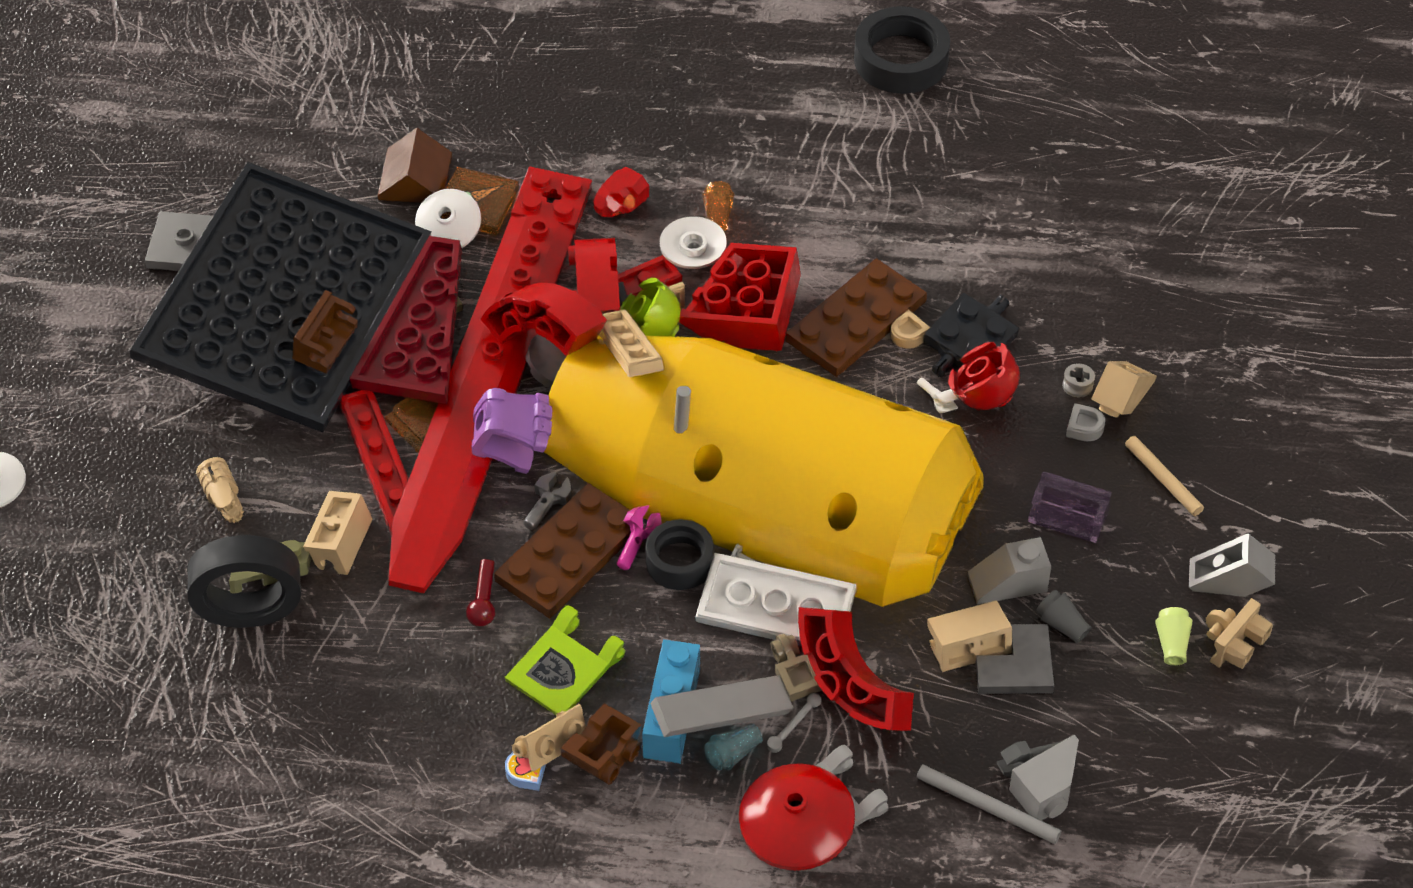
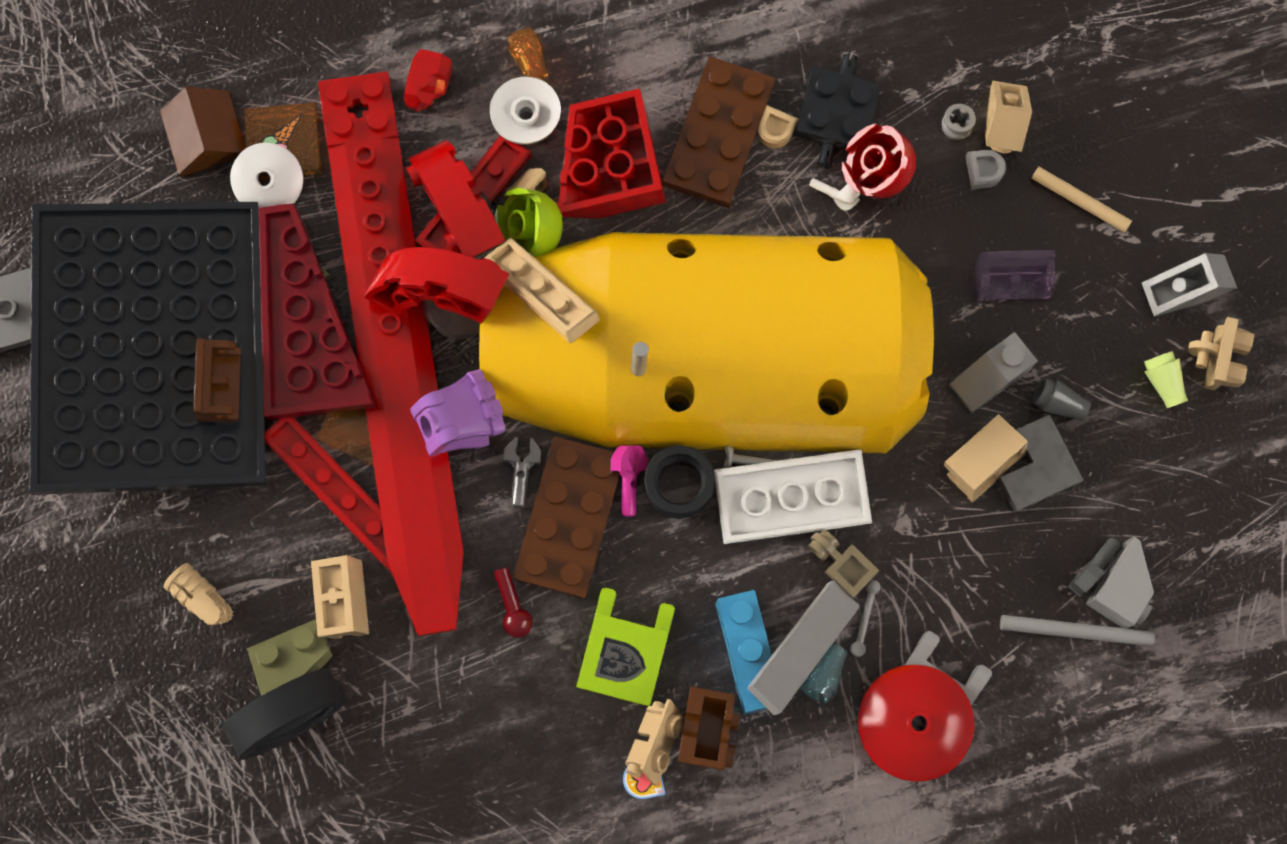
camera: 25 degrees left, 25 degrees up
red brick [798,607,914,731] -> none

